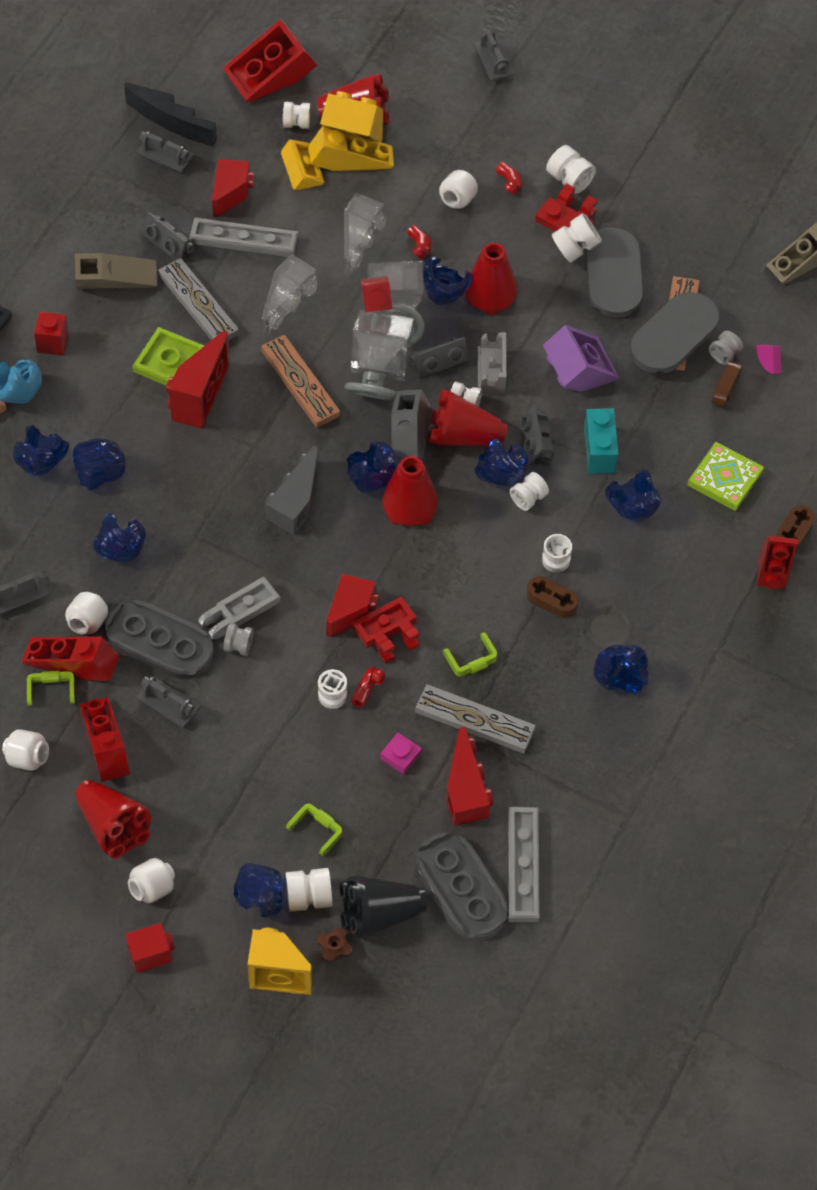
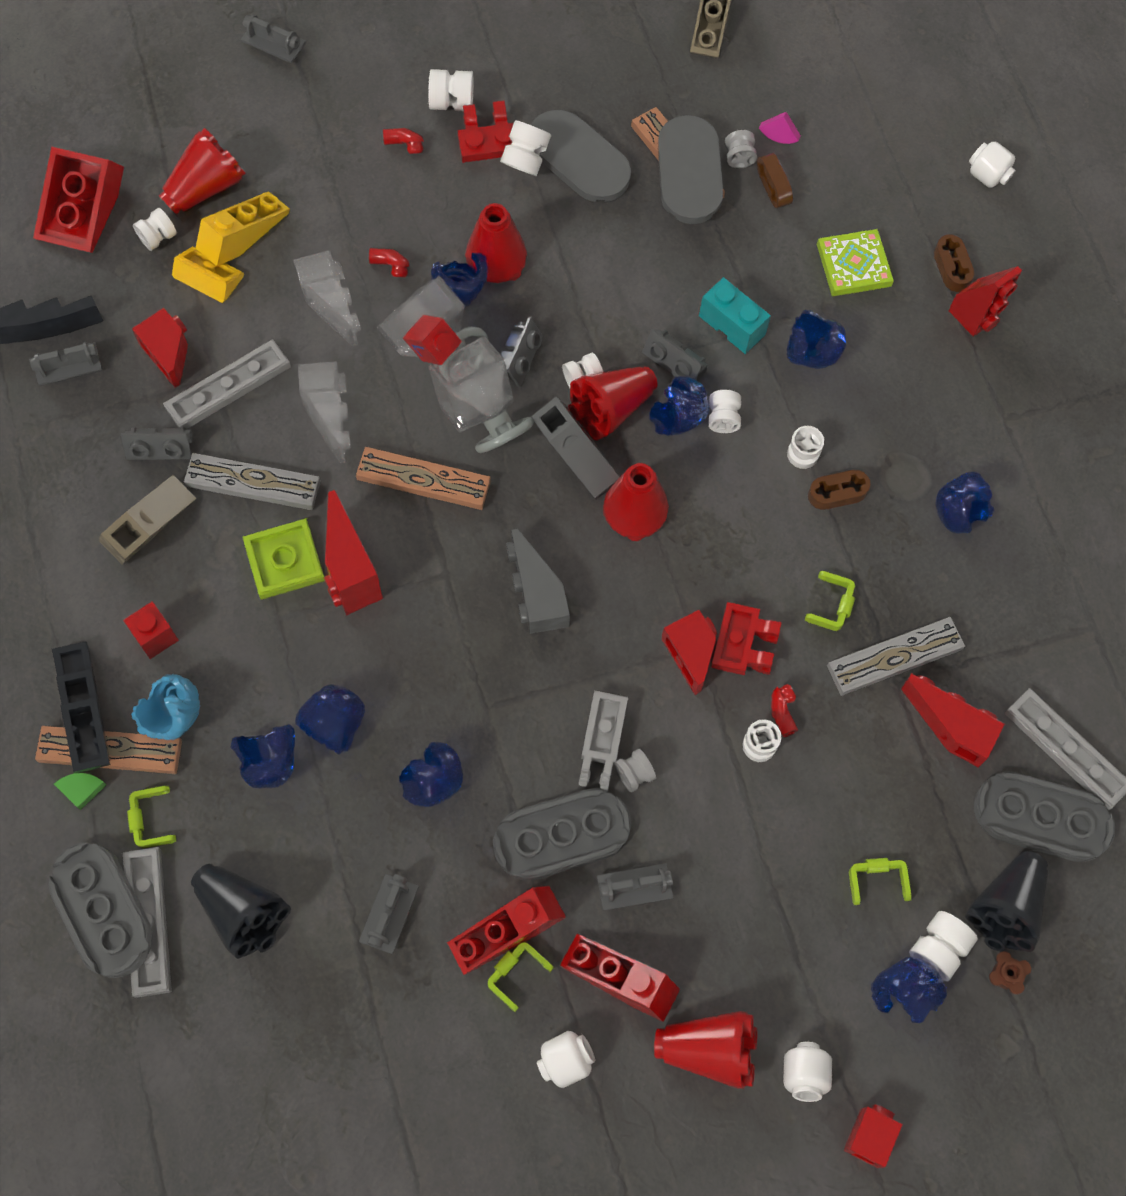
camera: 45 degrees left, 10 degrees up
white head [65,592,108,635] -> none
yellow slope [248,928,312,995] -> none
yellow slope [320,91,383,142] -> none
clear blue hair [346,442,397,493] -> none
dark pink plate [380,733,422,774] -> none
white head [439,170,478,209] -> none
light grey hinge [478,332,506,395] -> none
medium lavender slope [543,325,619,392] -> none

